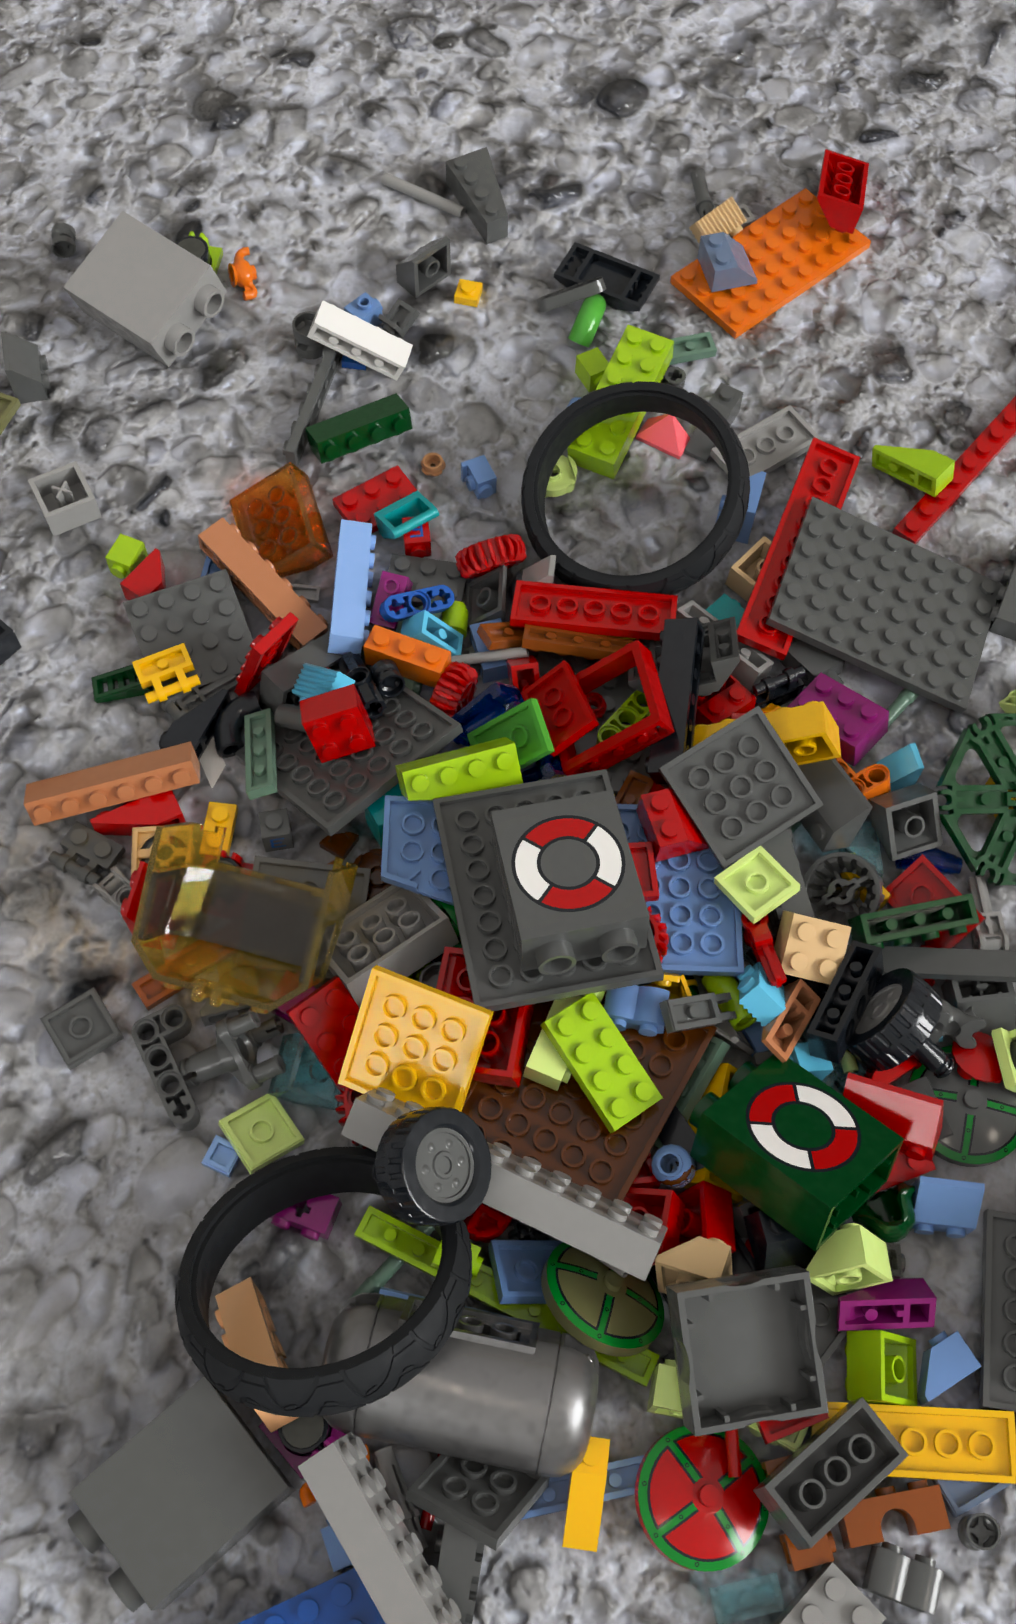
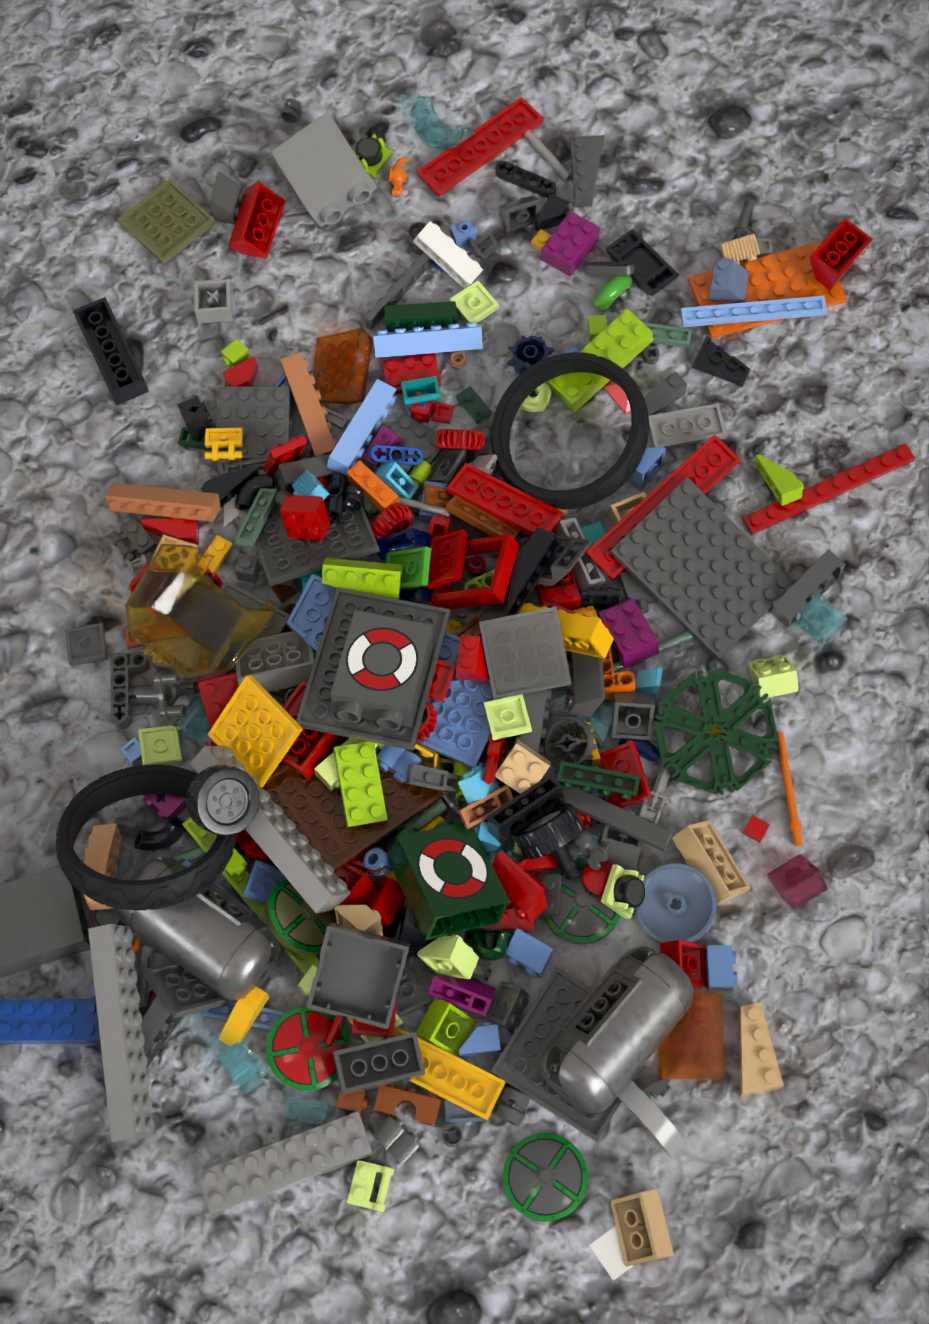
camera: 30 degrees right, 5 degrees up
medium blue brick [461,455,497,499] -> none
none -> black cylinder [134,817,186,851]
none -> black brick [177,396,213,438]
none -> clear light blue brick [217,1042,267,1096]
none -> red slope [228,181,285,259]
none -> light blue brick [374,322,483,358]
none -> clear light blue windscreen [411,95,475,149]
none -> red plate [417,97,544,197]
none -> red tile [432,402,454,424]
none -> yellowish green plate [450,281,499,323]
none -> clear green plate [456,386,492,424]
none -> dark grey bracket [485,981,530,1032]
none -> black beam [495,161,556,198]
none -> dark blue brick [507,335,554,375]
none -> black slope [535,194,571,231]
none -> magenta brick [541,211,600,277]
none -> light blue plate [681,296,827,327]
none -> black wing [692,336,750,387]

